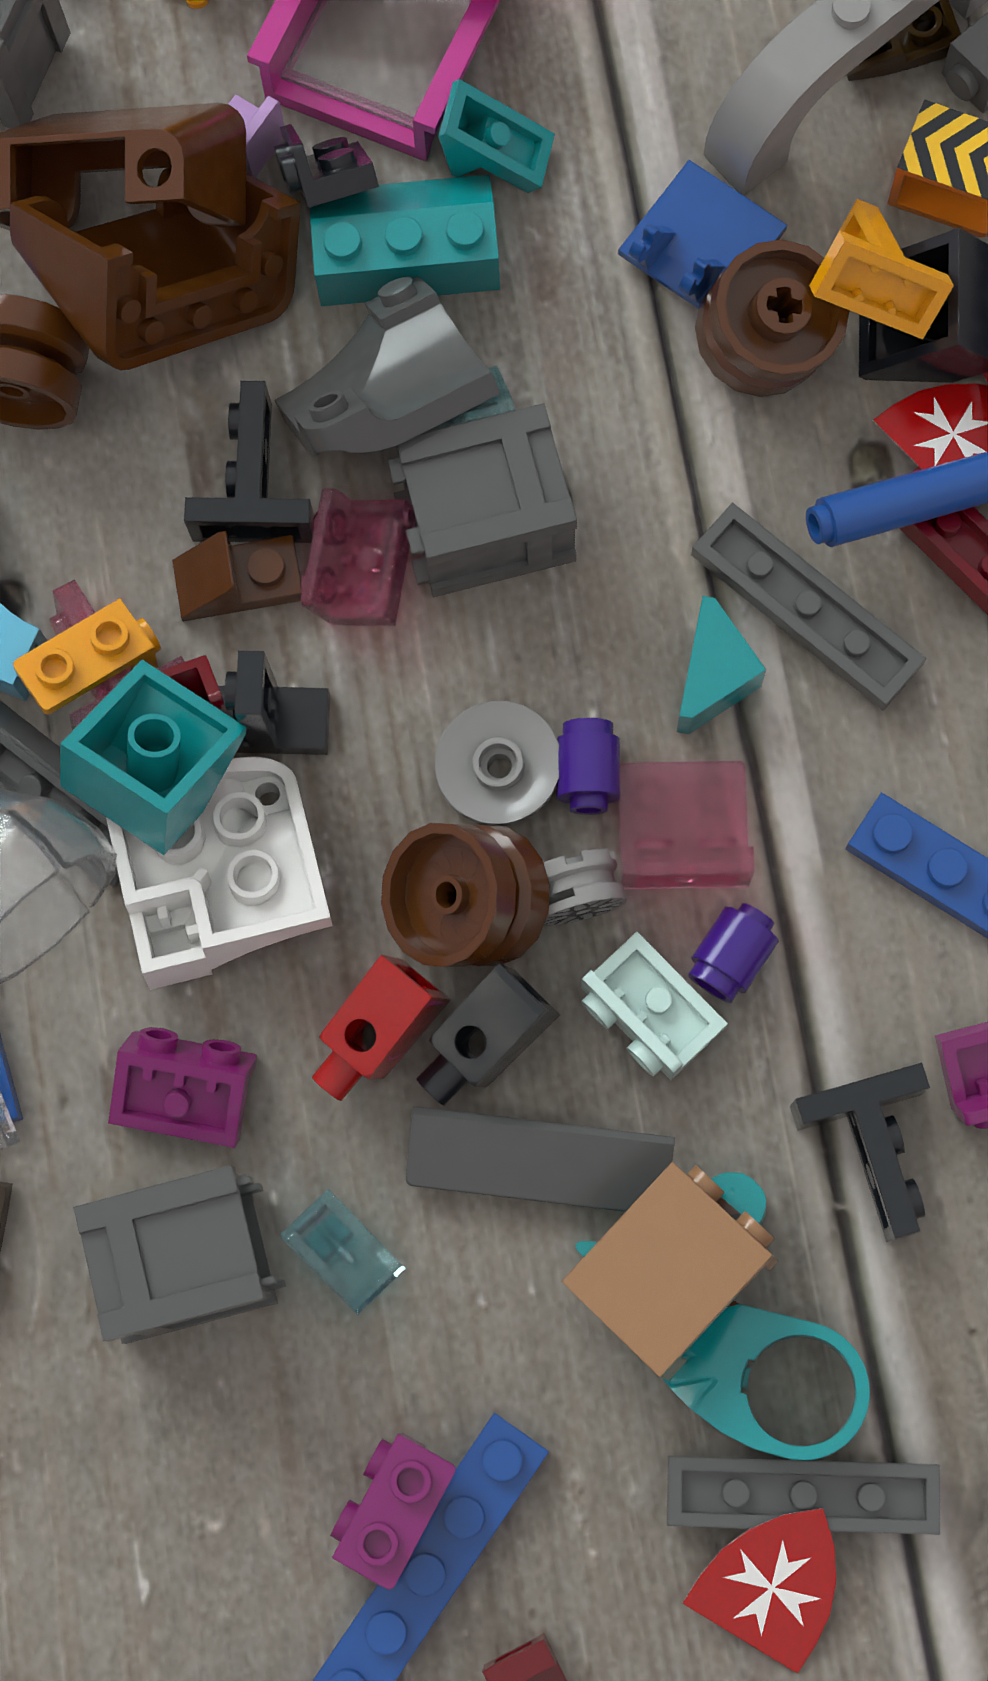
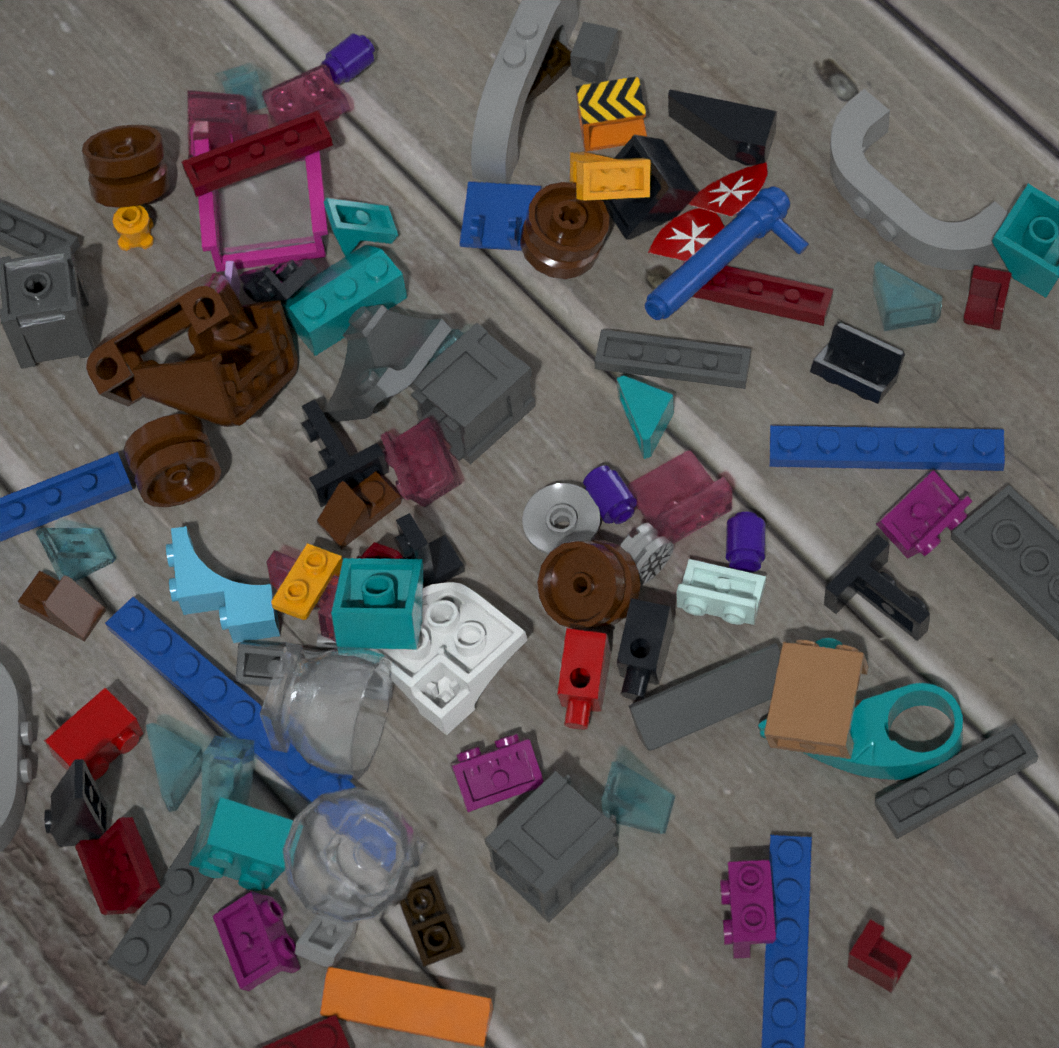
camera: 30 degrees left, 15 degrees down
red sticker [682,1508,836,1674] -> none

